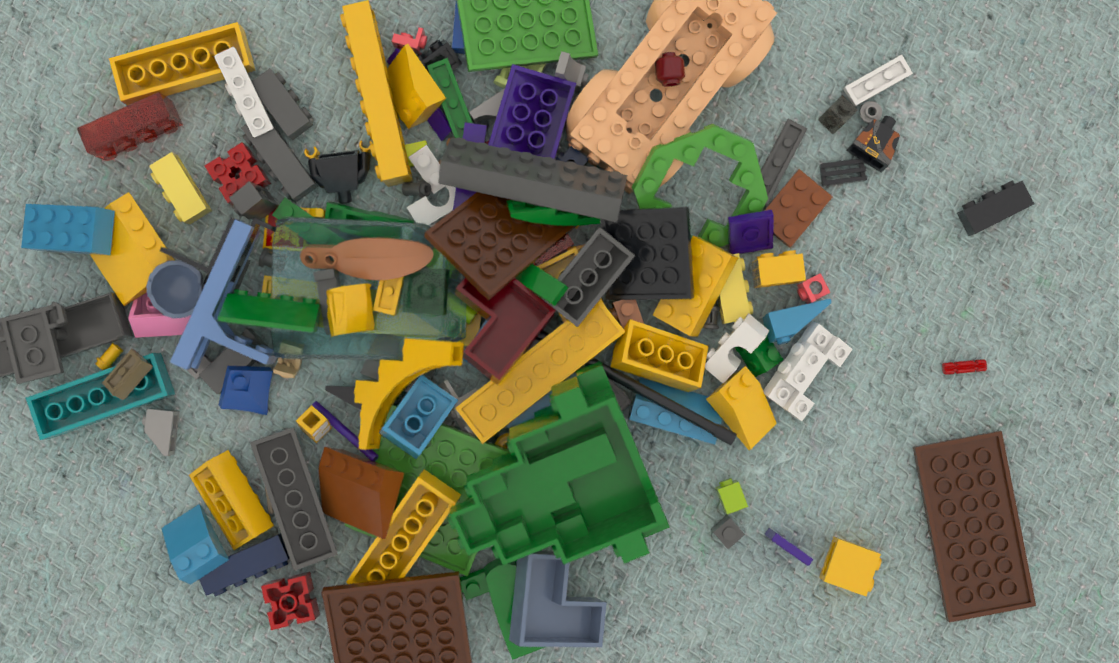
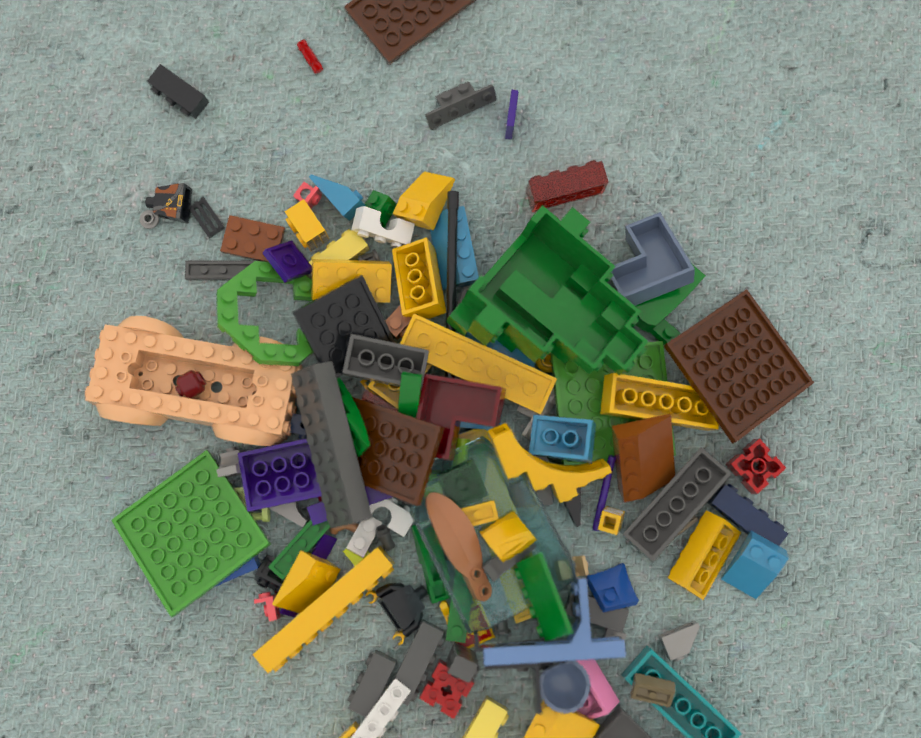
camera: 115 degrees left, 5 degrees down
yellow pin [95,342,124,370] -> none
dark grey brick [711,515,745,549] -> none
lime brick [715,478,748,515] -> none
white bracket [763,321,853,421] -> none
clear smoke bracket [818,95,858,134] -> none
yellow piece [819,536,882,596] -> none
white plate [843,55,913,107] -> none
none -> dark grey bracket [425,81,497,130]
none -> clear red brick [526,160,609,212]

